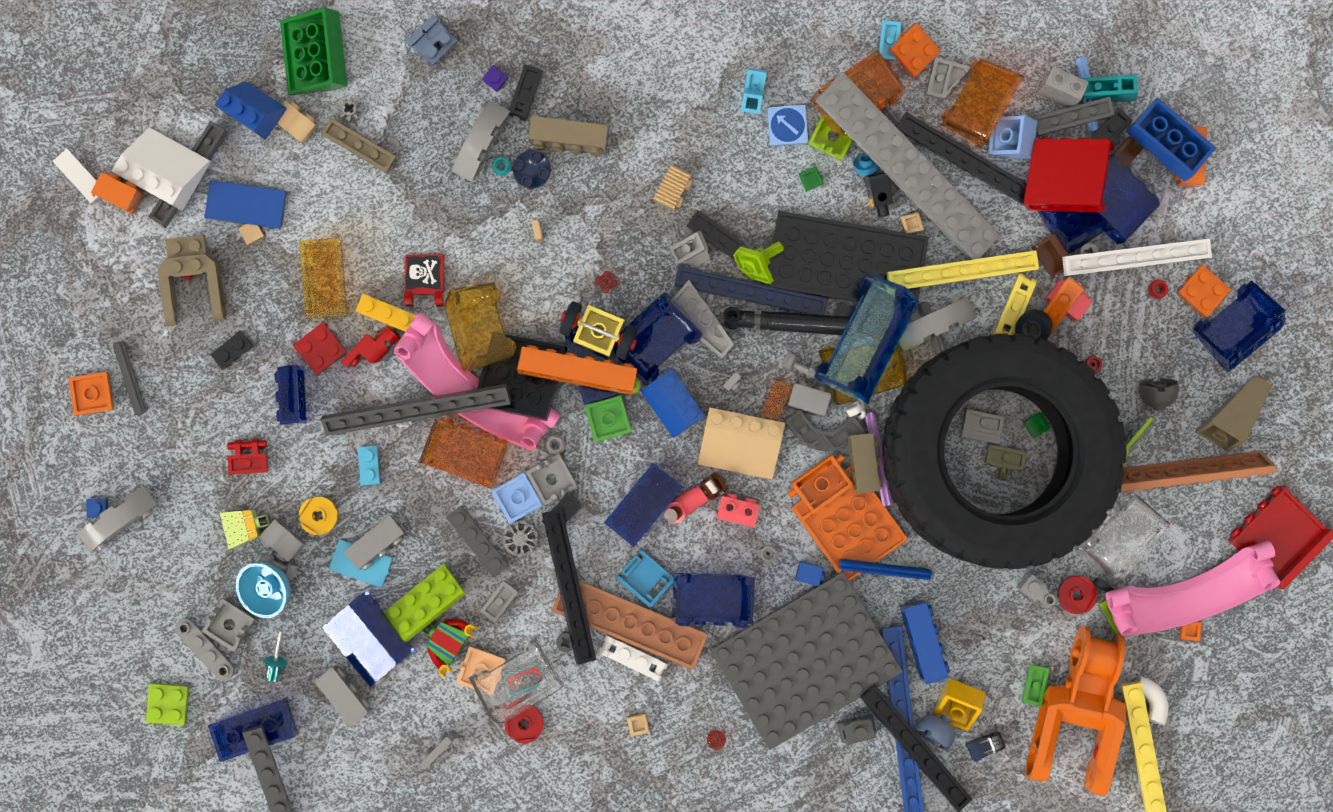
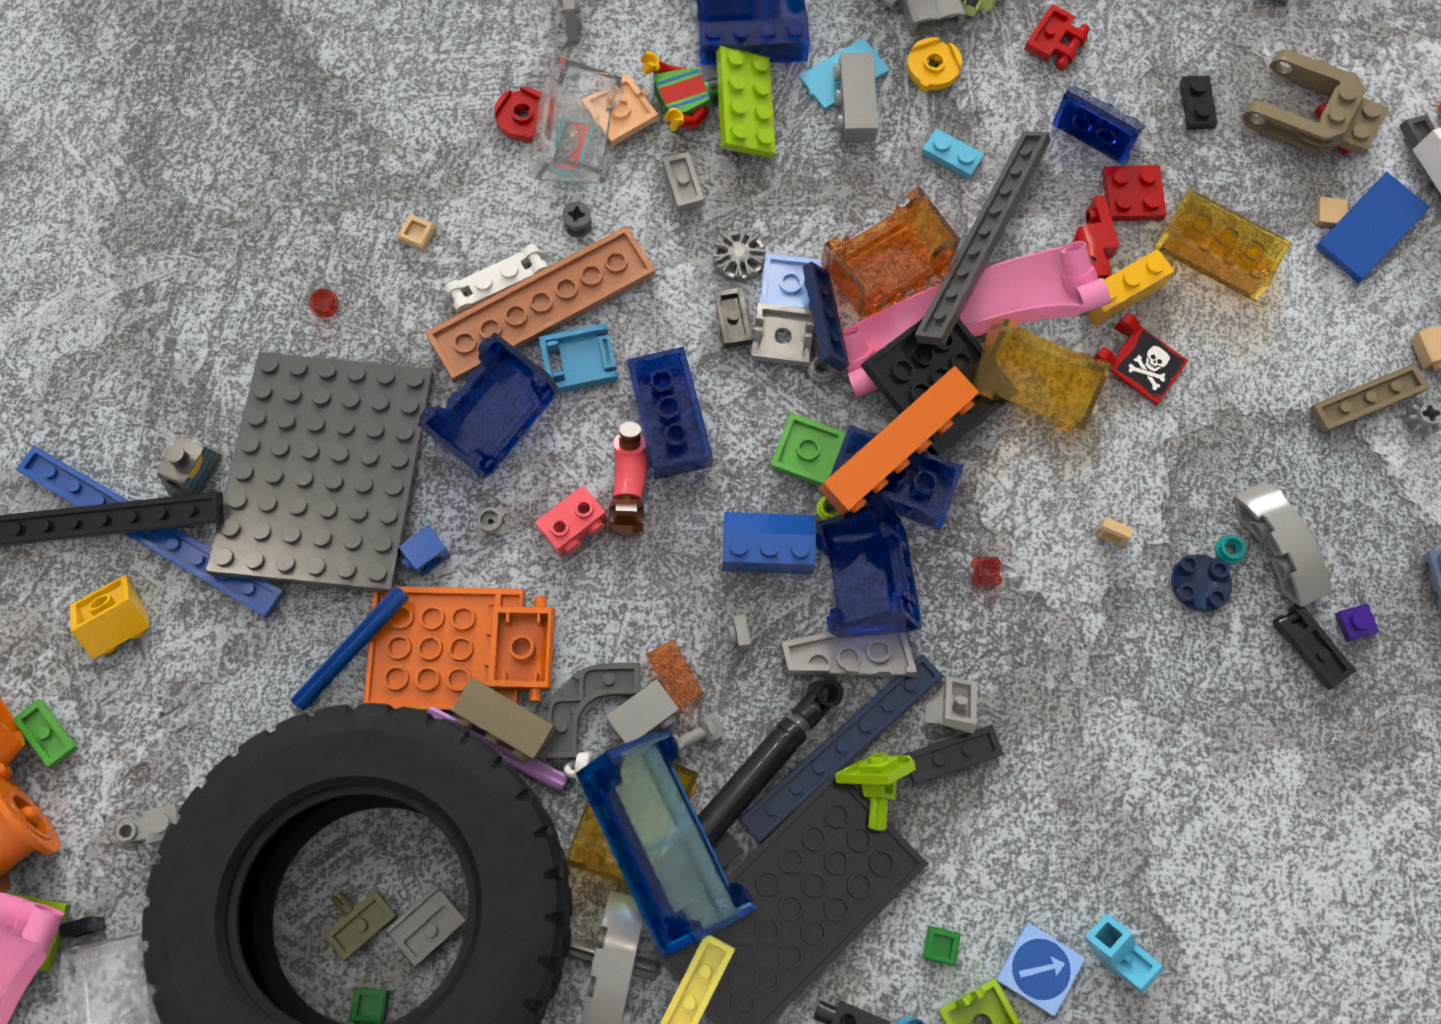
camera: 125 degrees right, 15 degrees down
dark grey plate [446,505,509,578] -> none
dark tan brick [528,116,609,157] -> none
black plate [542,508,597,665] -> none
brick [559,301,638,360] -> none
tan brick [654,165,693,211] -> none
tan slope [698,407,785,480] -> none
blue brick [899,600,950,685] -> none
sand blue cylinder [915,714,955,751] -> none
dark blue leg [966,732,1006,762] -> none
red plate [1057,576,1097,614] -> none
none -> dark blue plate [803,261,849,371]

